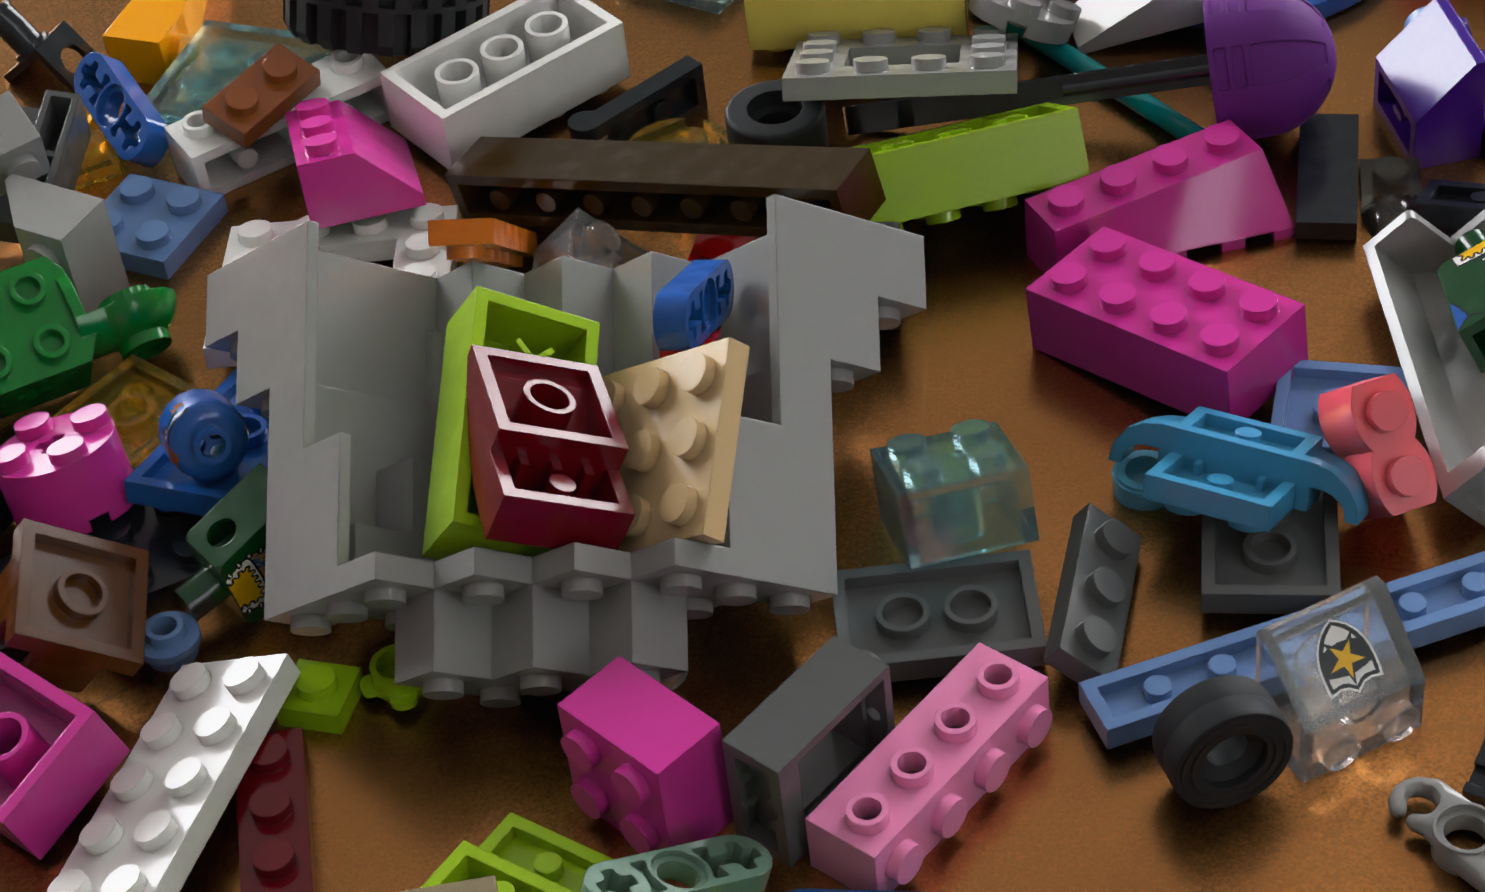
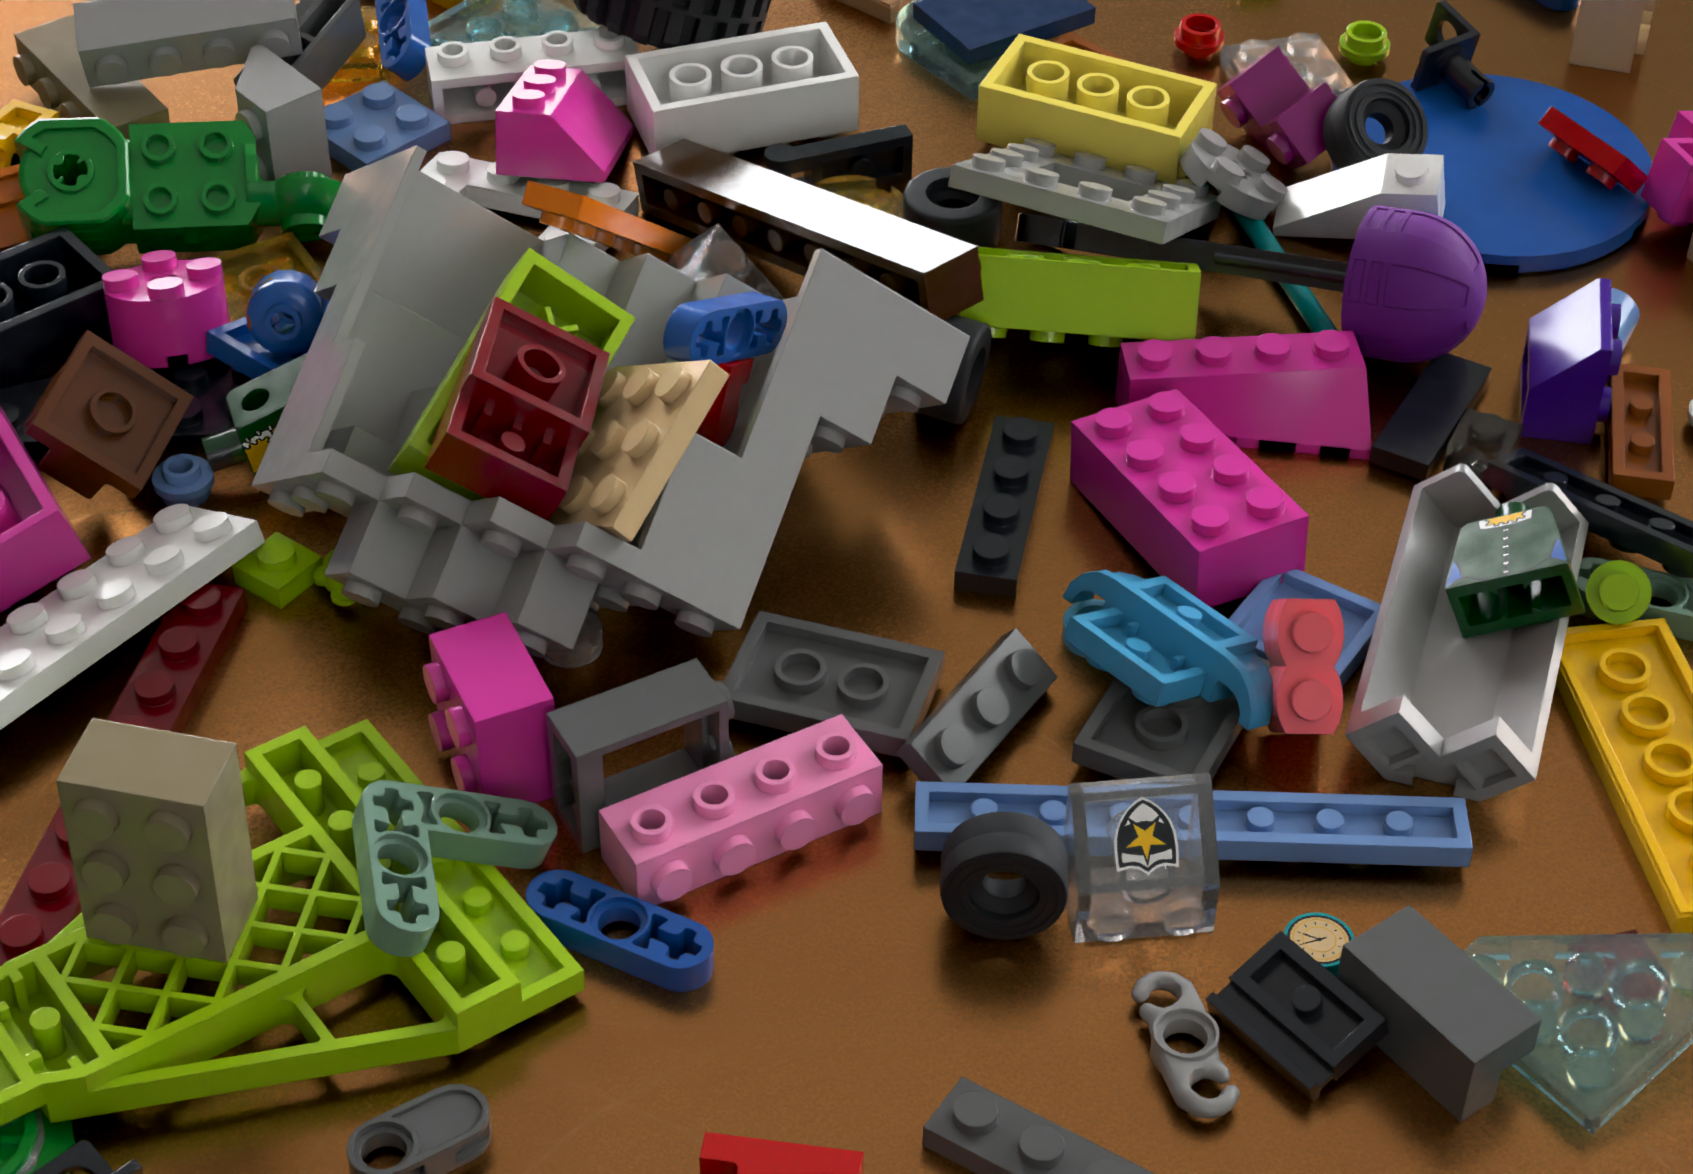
camera: 15 degrees right, 0 degrees up
dark orange plate [202,43,321,149] -> none
clear light blue brick [869,419,1039,570] -> none
none -> black plate [954,415,1055,599]

